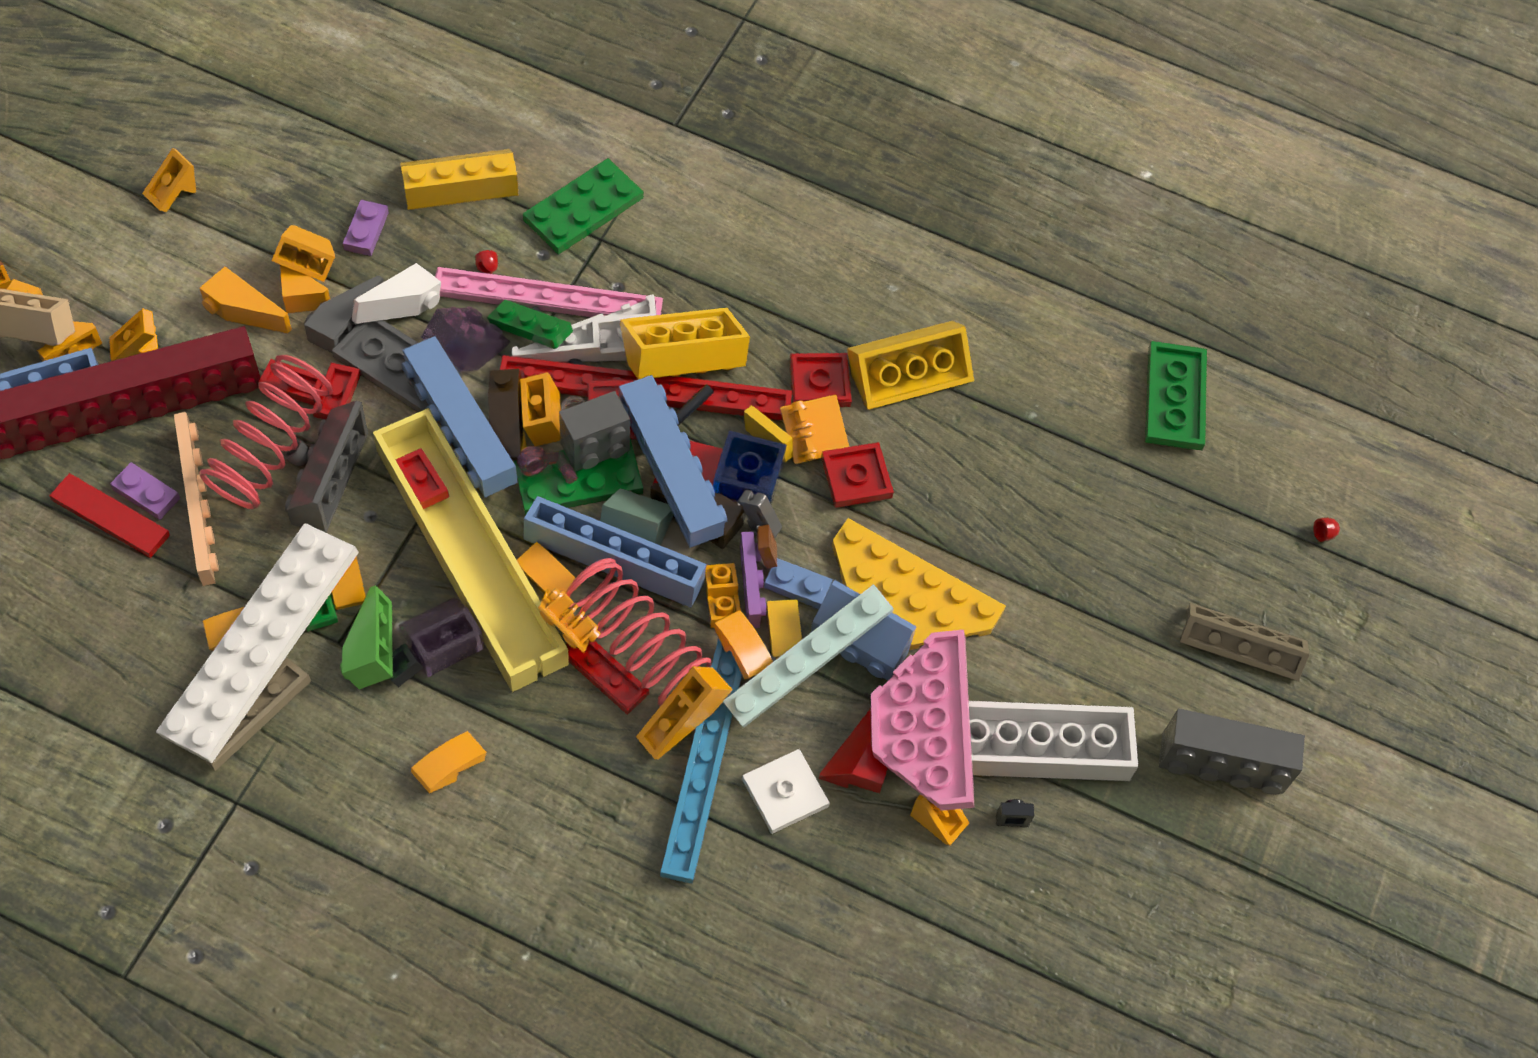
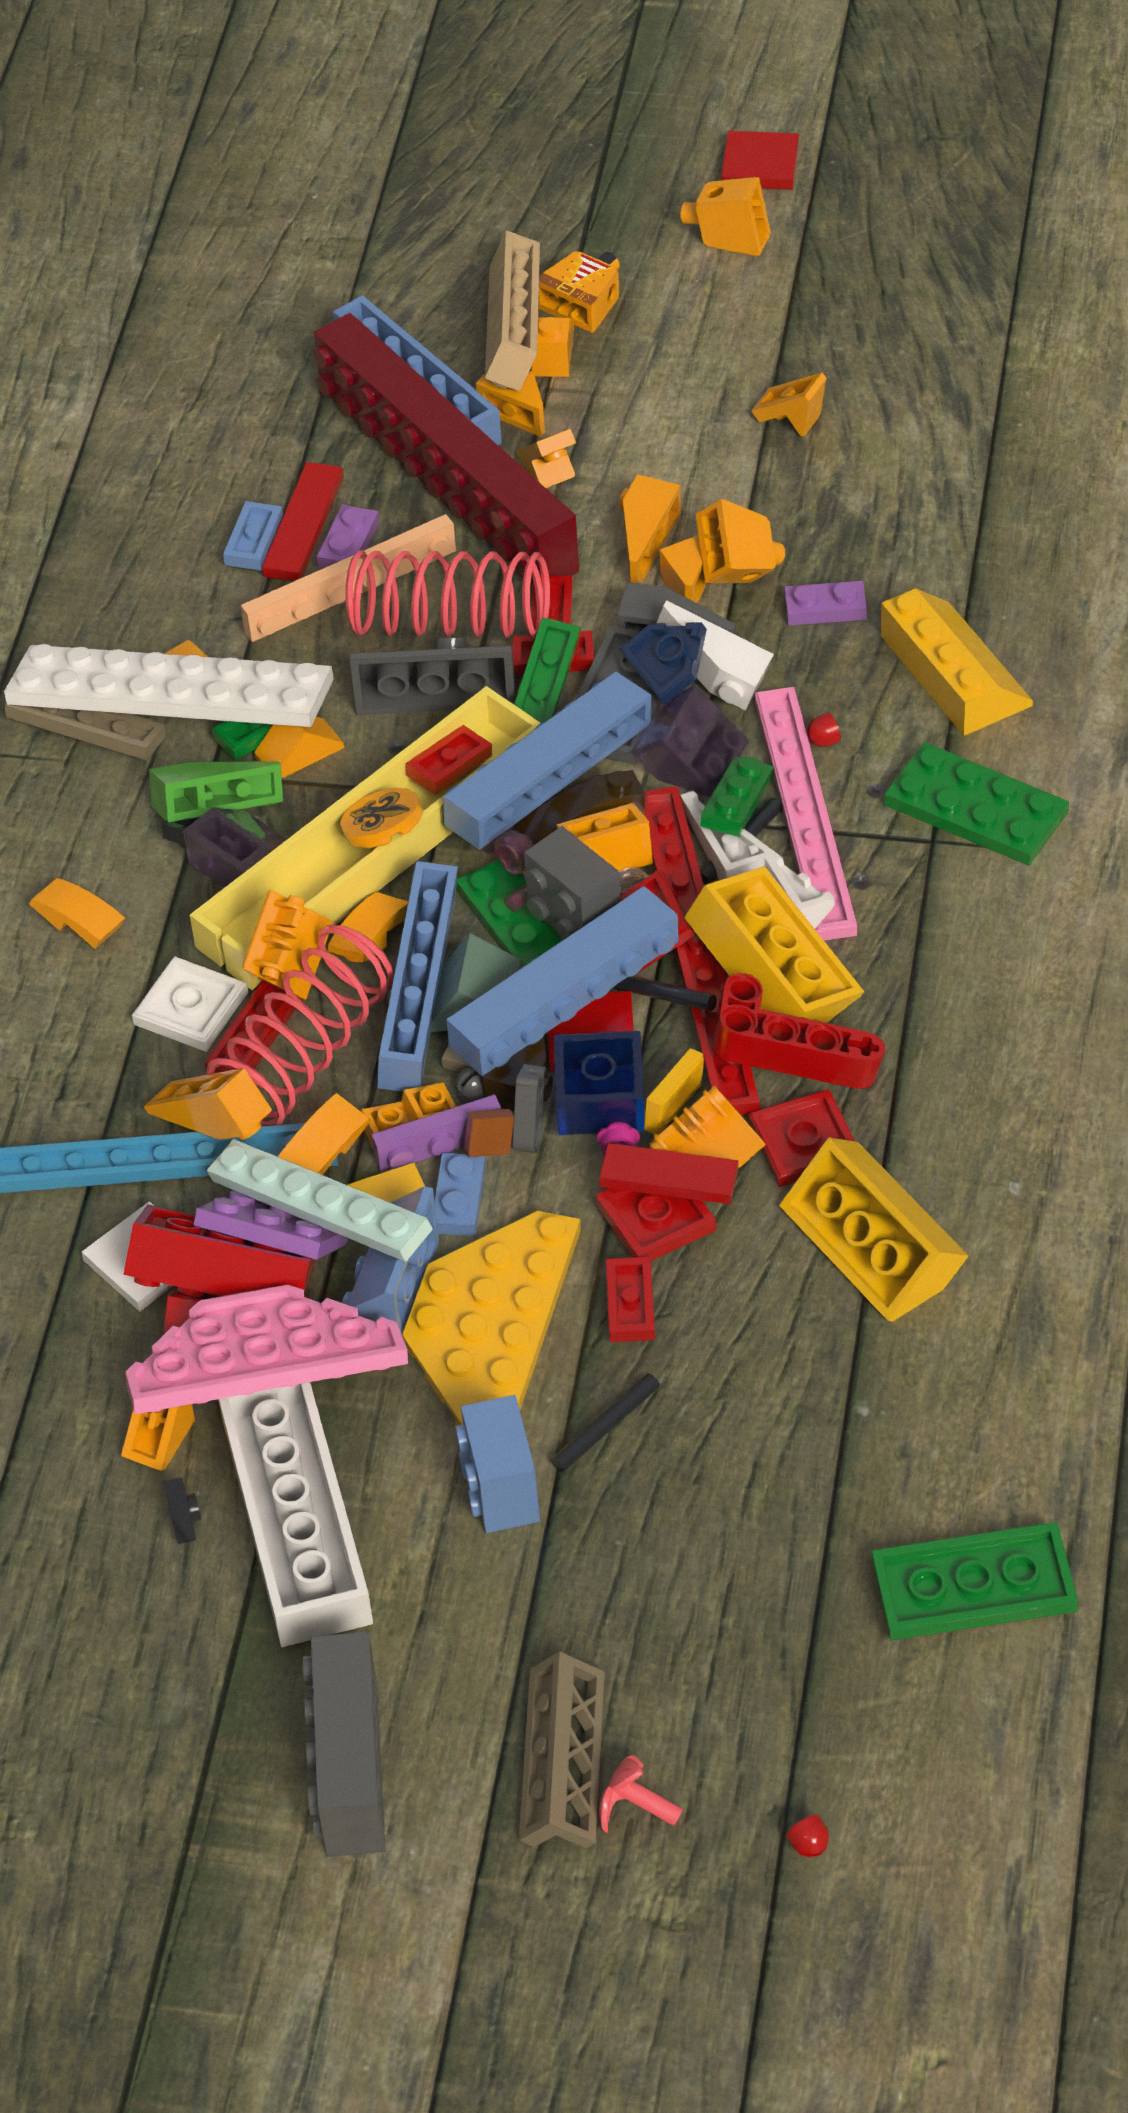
camera: 85 degrees right, 10 degrees down
none -> red slope [123,1204,316,1297]
none -> white tile [132,956,248,1052]
none -> medium lavender plate [194,1191,349,1260]
none -> medium blue plate [223,501,283,571]
none -> light orange tile [340,788,423,848]
none -> dark grey hinge [455,1067,485,1104]
none -> medium blue brick [455,1395,540,1533]
none -> green plate [514,617,581,723]
none -> black bar [551,1373,660,1472]
none -> dark pink plate [597,1122,640,1157]
none -> coral plant [599,1755,683,1833]
none -> red tile [600,1143,739,1205]
none -> red plate [606,1256,655,1343]
none -> dark blue plate [619,622,707,705]
none -> red beam [712,973,886,1089]

